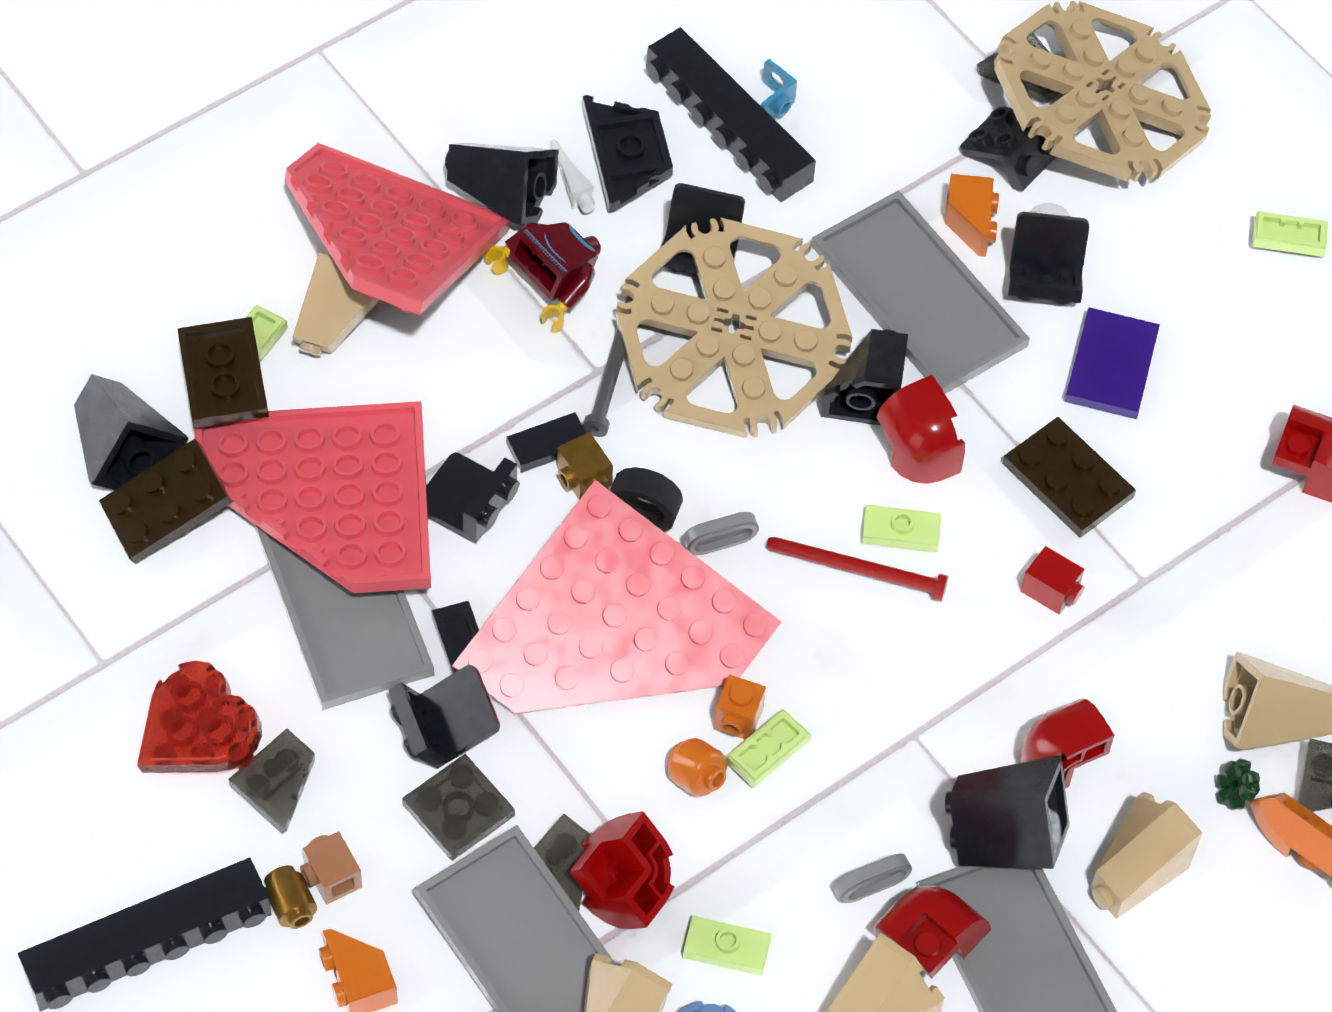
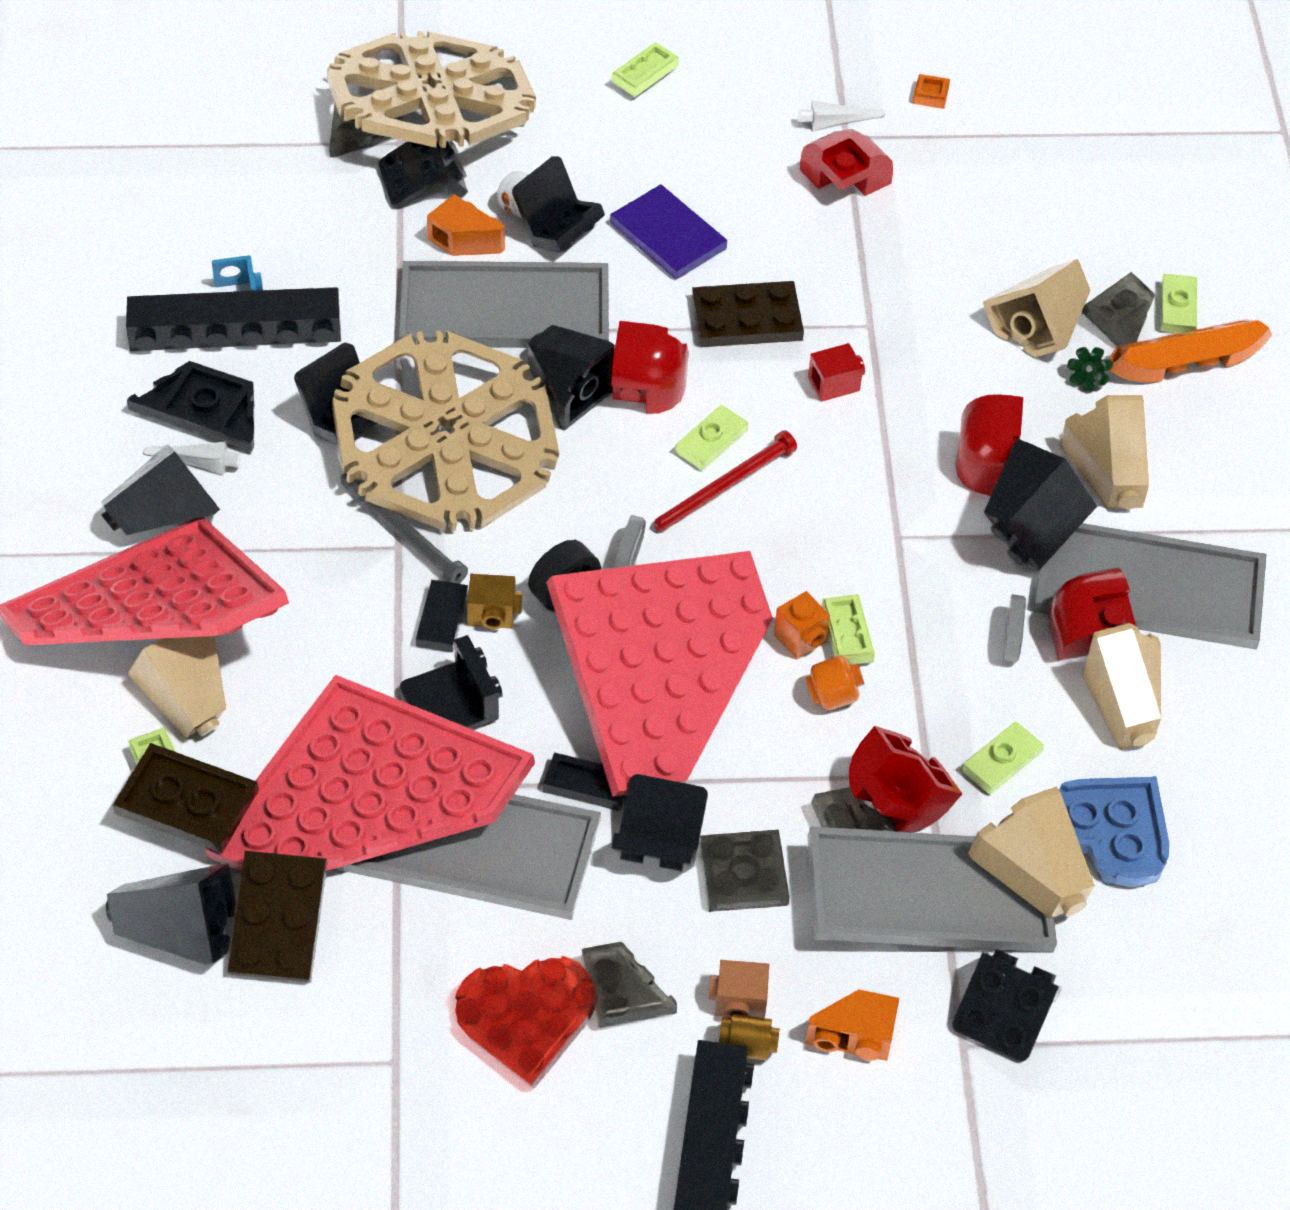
camera: 55 degrees left, 5 degrees down
dark red torso [485,222,601,333] -> none

